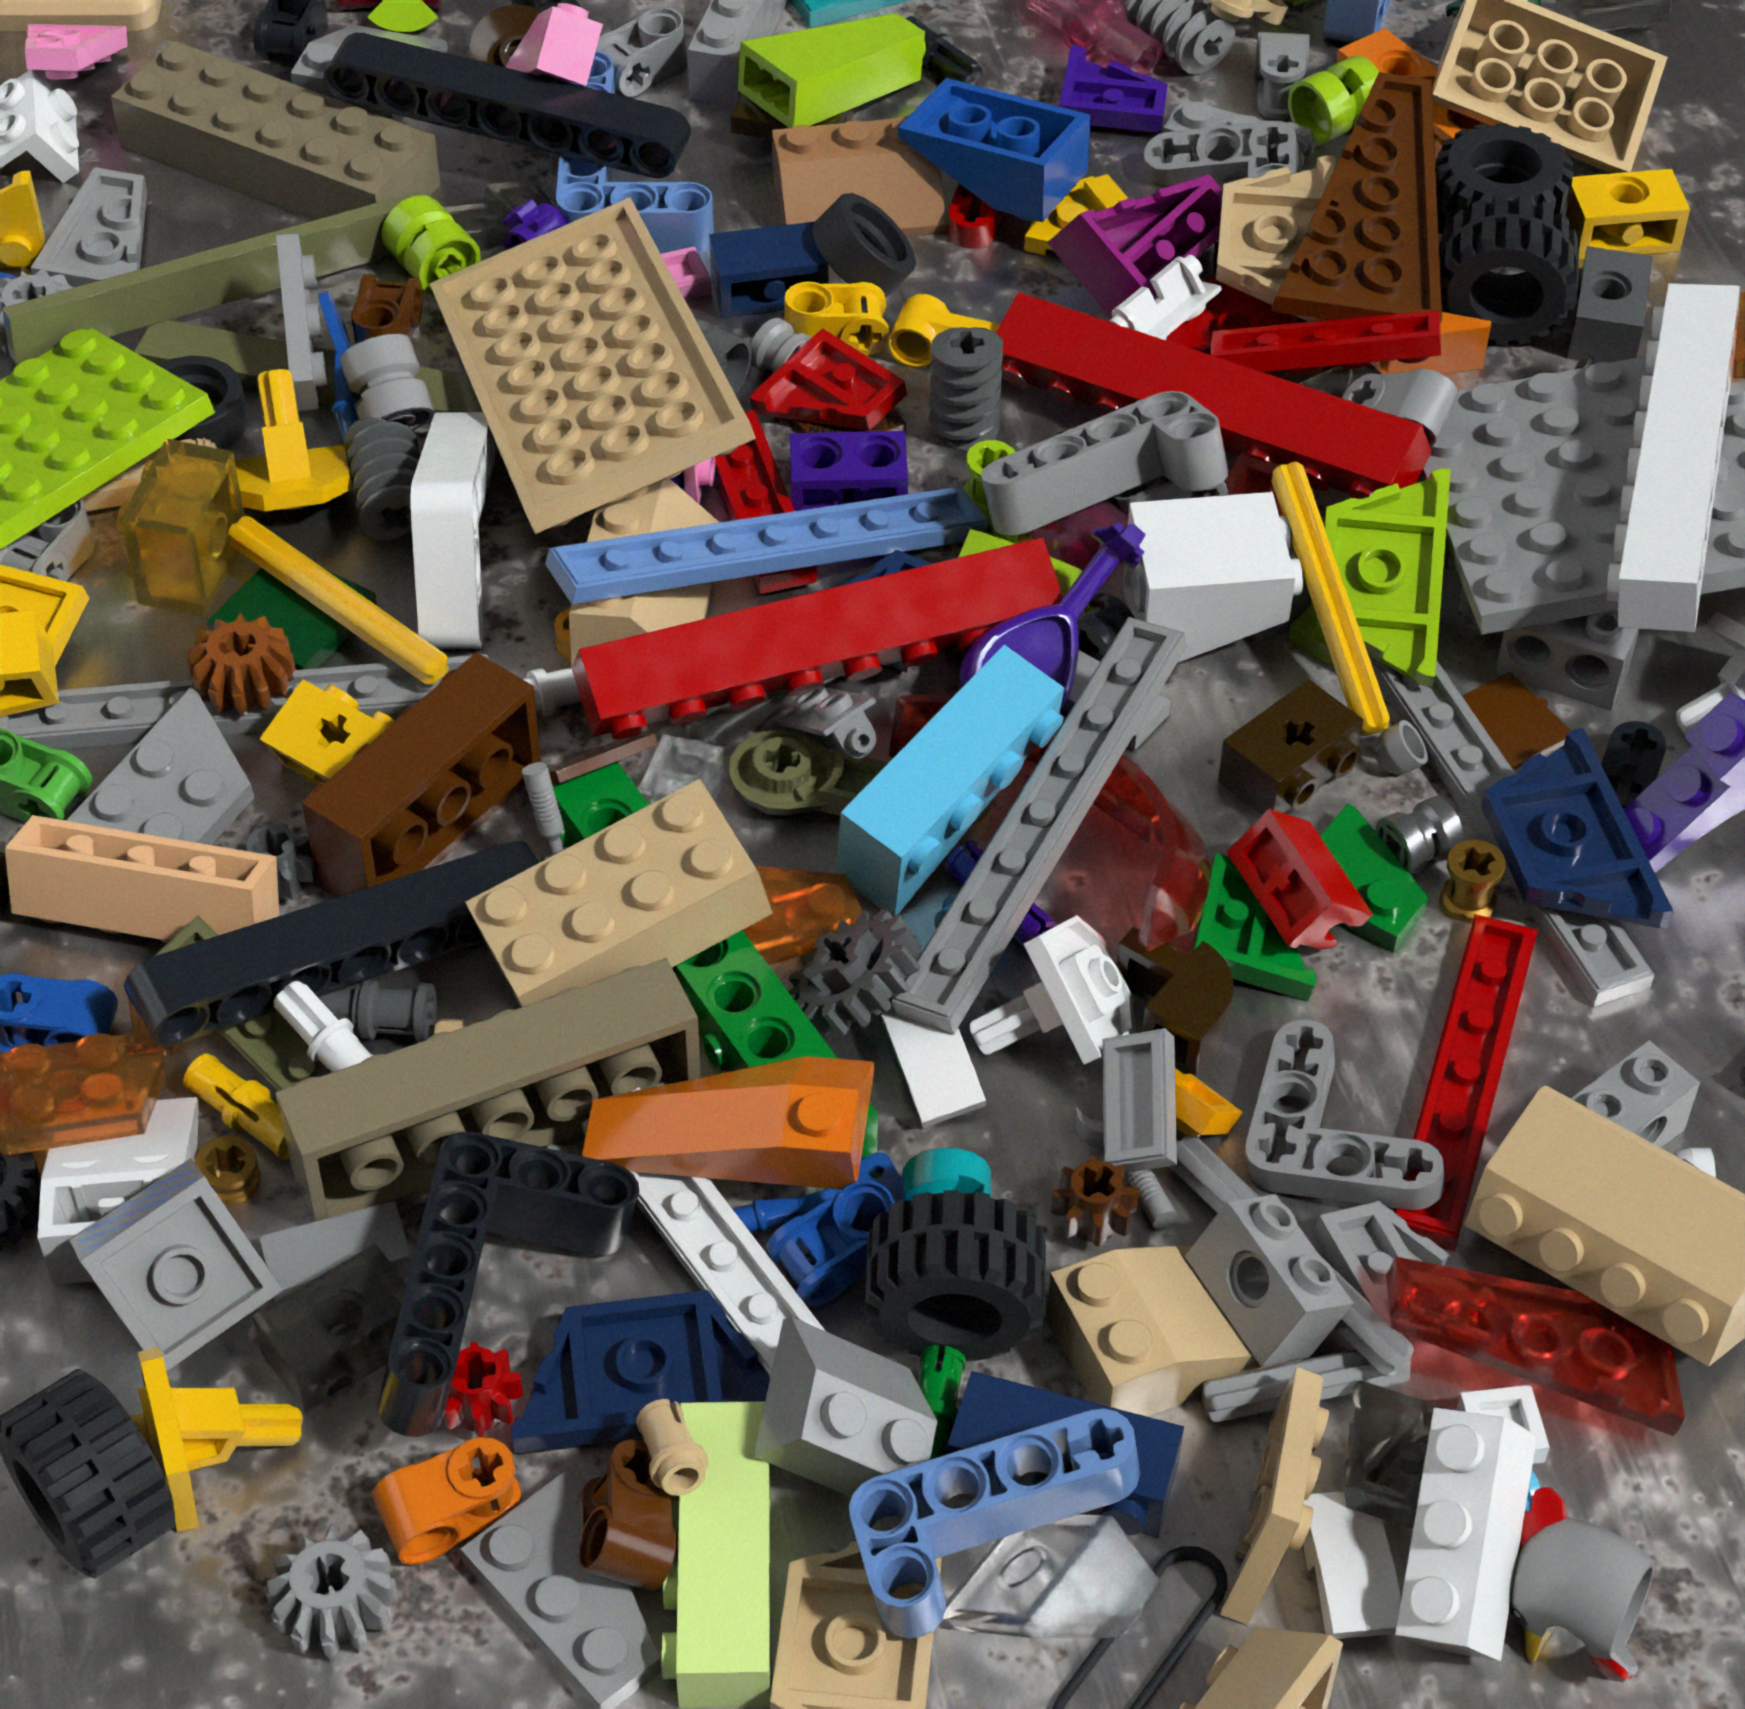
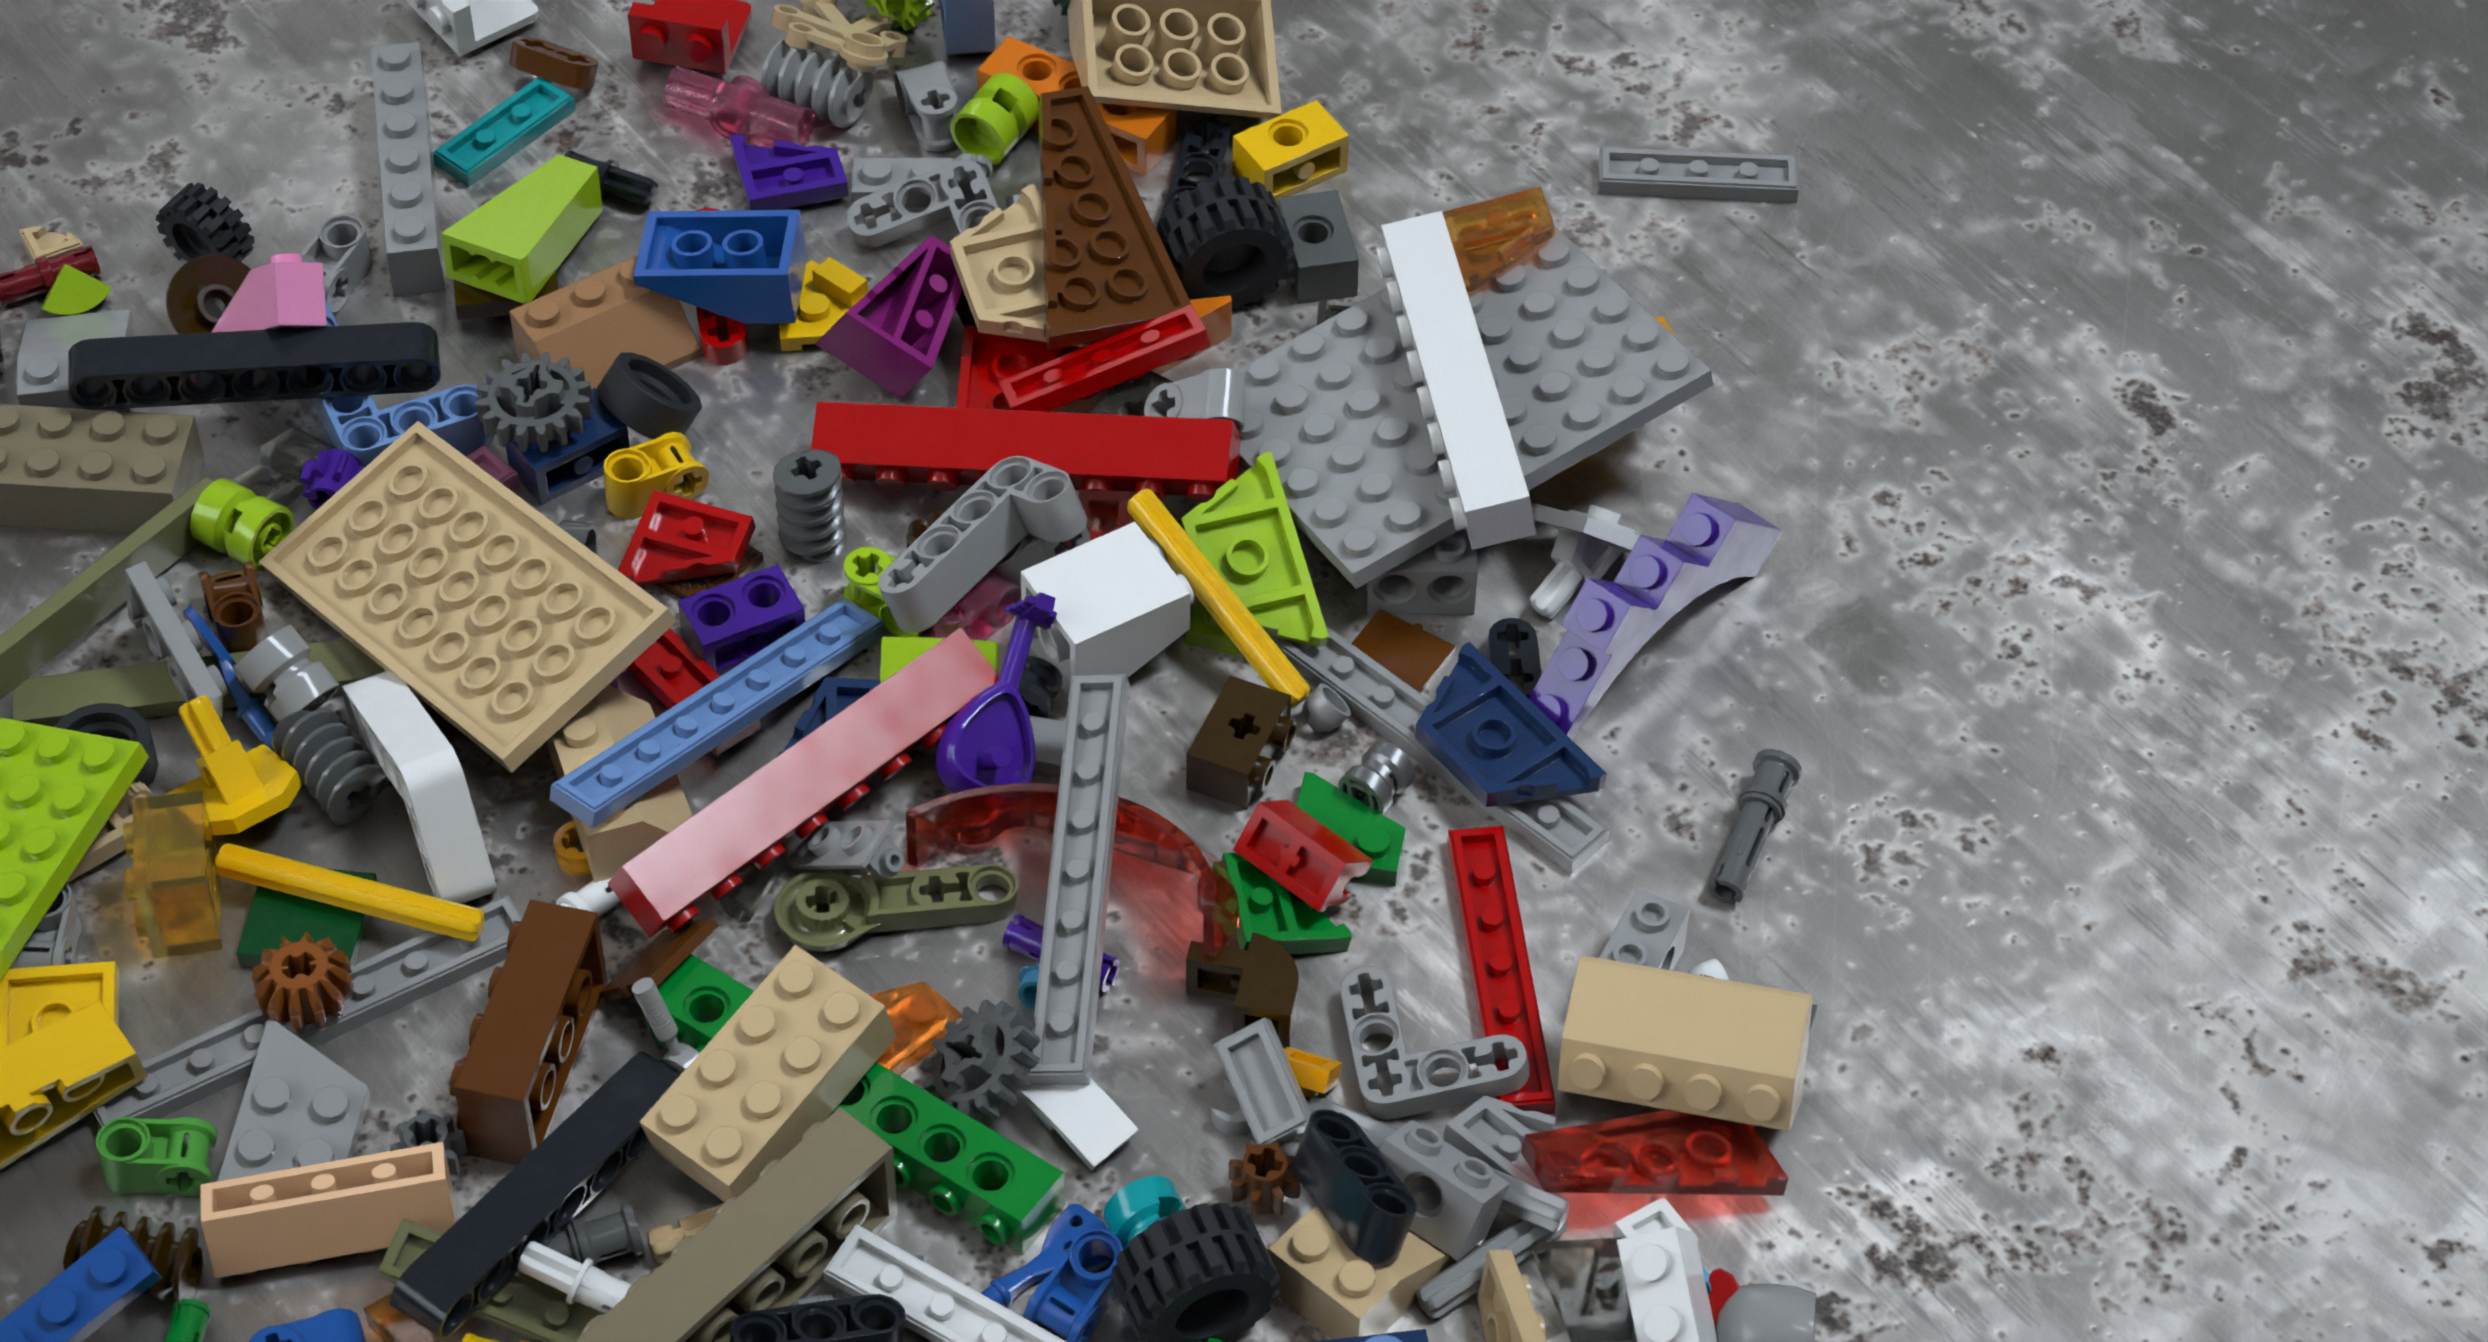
camera: 25 degrees left, 0 degrees up
yellow brick [259,679,396,785] -> none
orange wedge [582,1056,874,1190] -> none
clear brick [639,734,724,805] -> none
light grey wheel [751,317,812,373] -> none
medium azure wedge [835,645,1064,917] -> none
yellow piece [887,294,1000,368] -> none
white piece [969,915,1136,1065] -> none
white hinge [1109,255,1222,340] -> none
black tyre [1435,123,1574,234] -> none
pearl gold bush [1439,839,1506,924] -> none
none -> dark grey gear [475,352,593,452]
none -> black beam [1292,1109,1417,1265]

